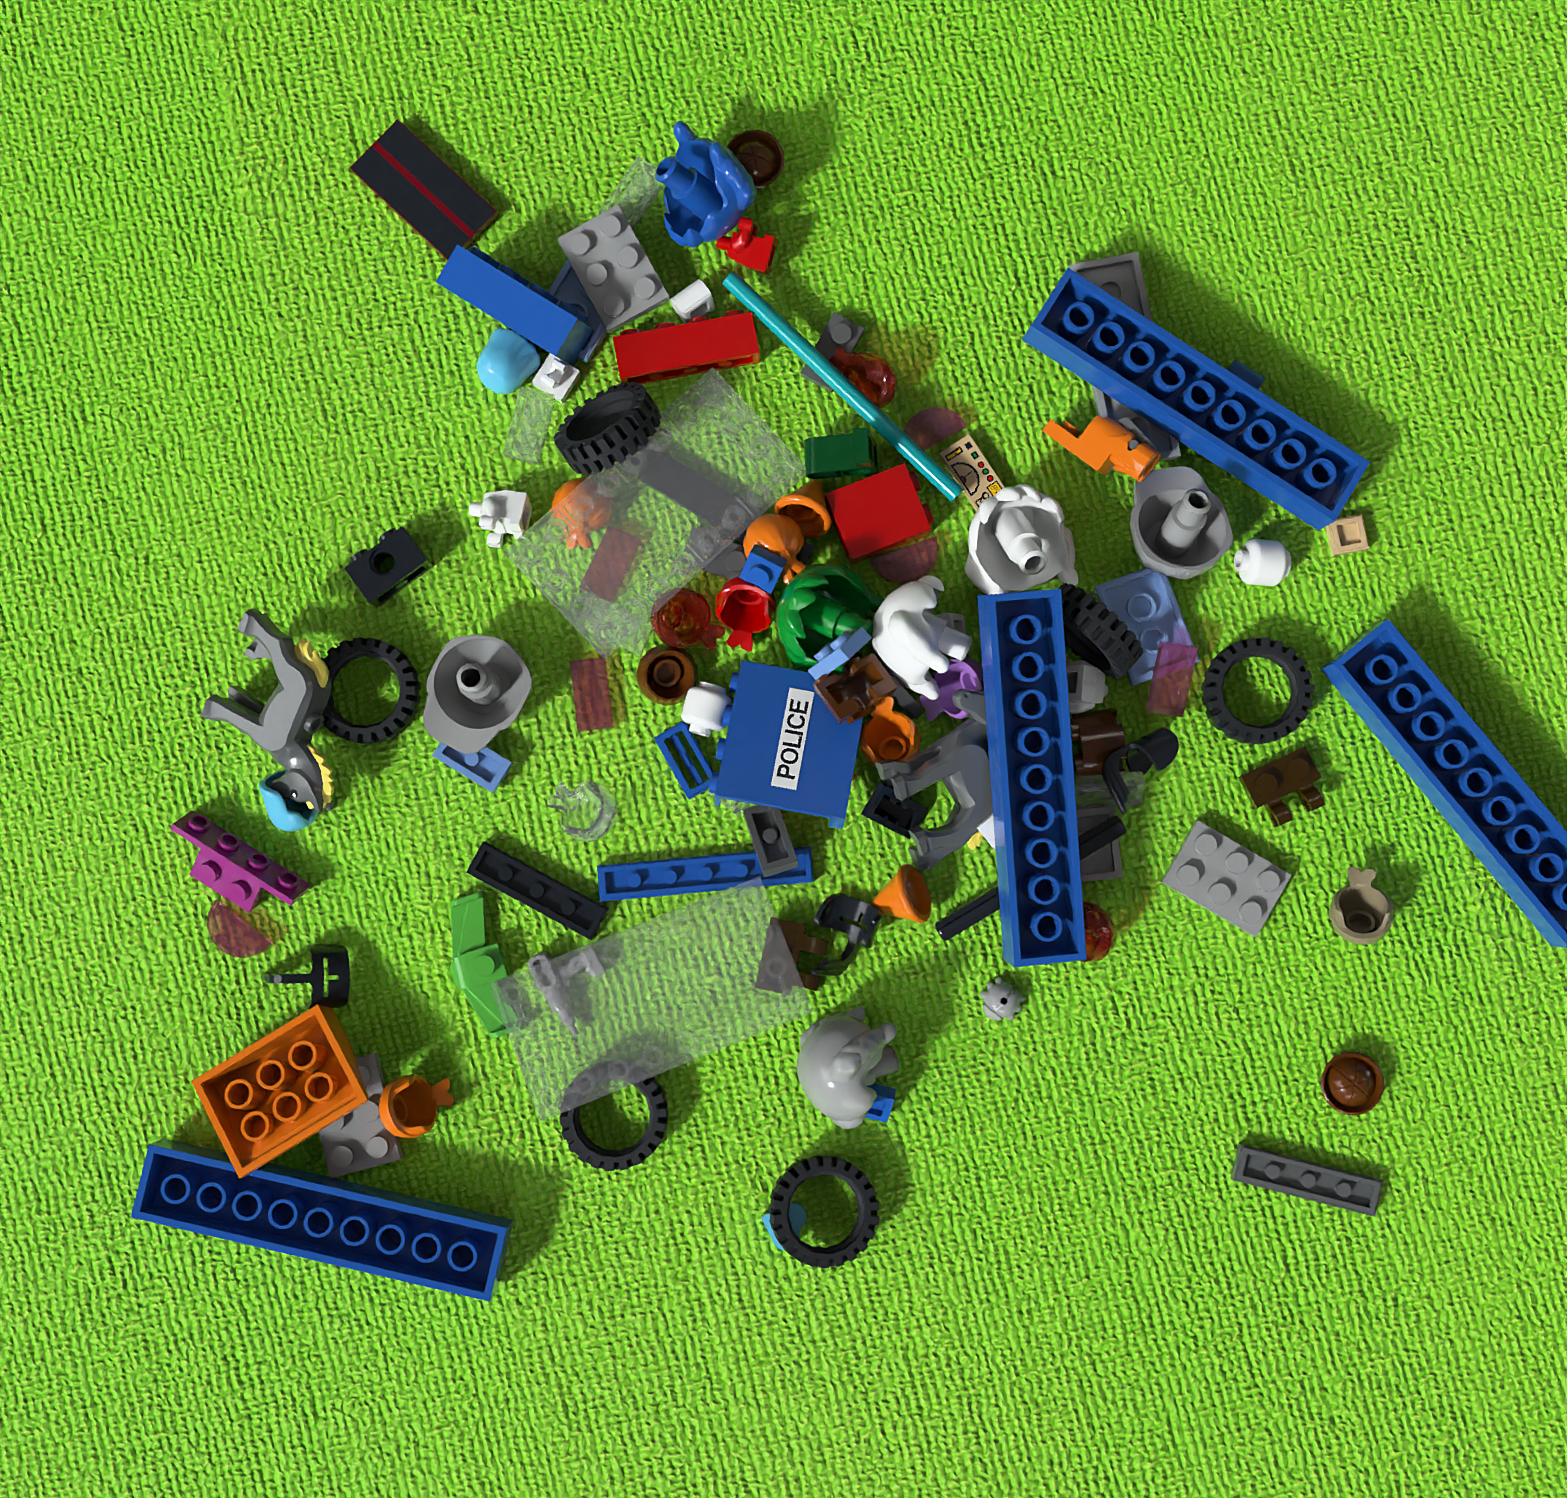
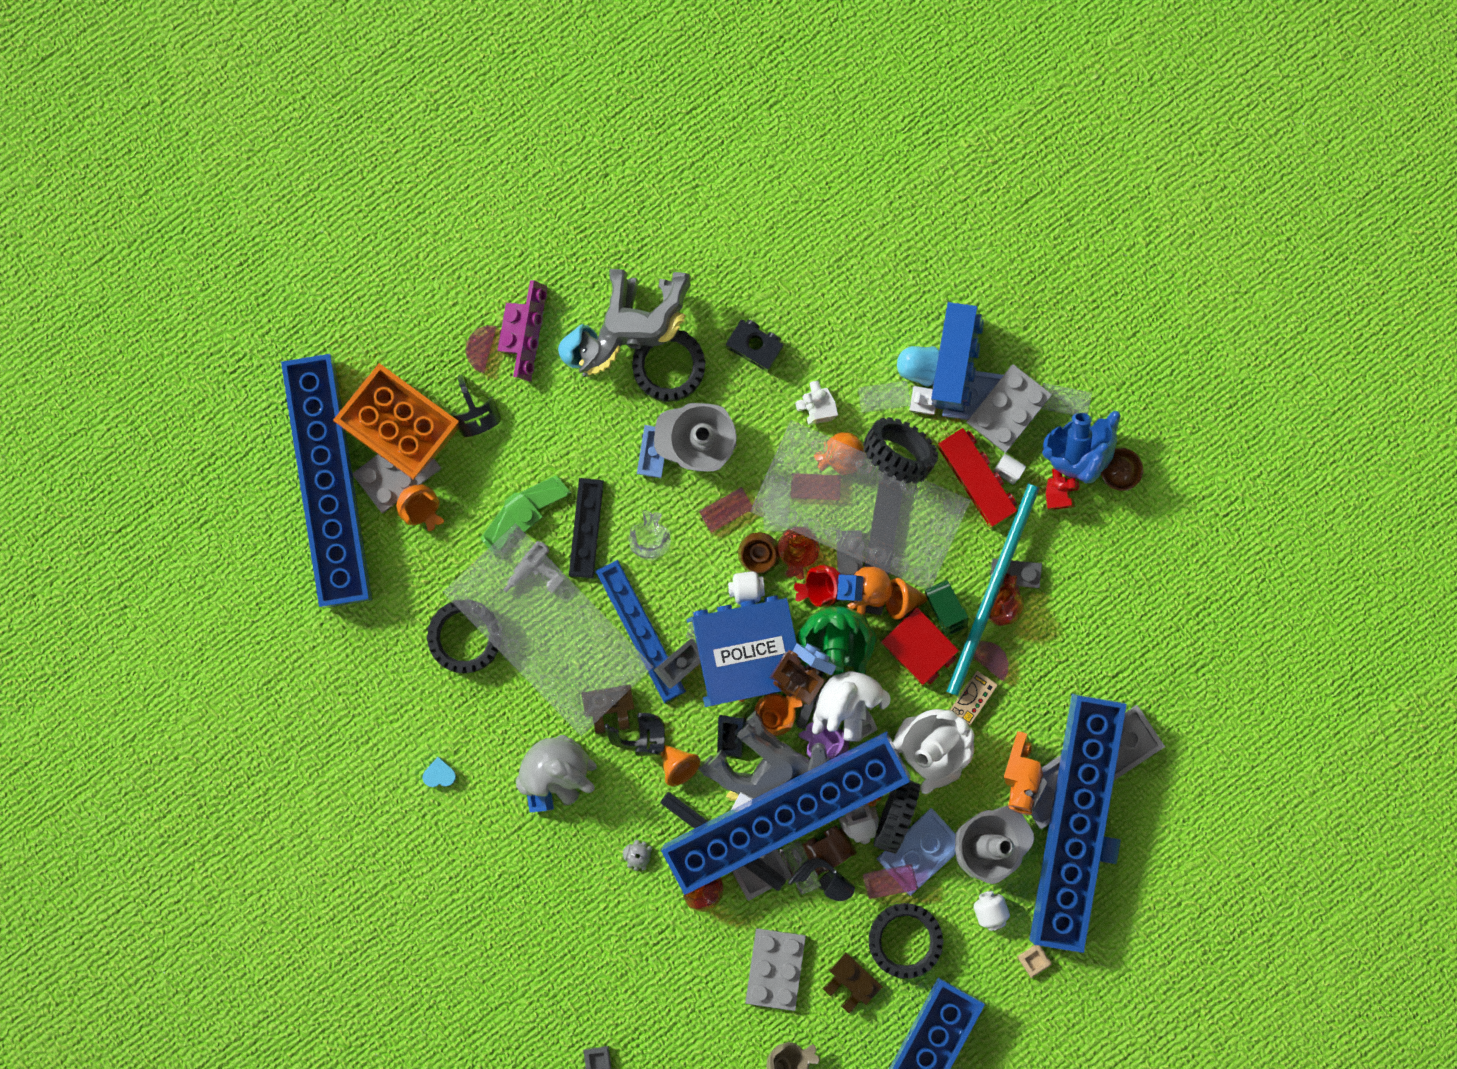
camera: 60 degrees right, 0 degrees up
black tile [350,119,499,261] -> none
blue tile [654,721,713,800] -> none
black tyre [769,1155,879,1268] -> none
clear pink tile [870,536,939,585] -> none

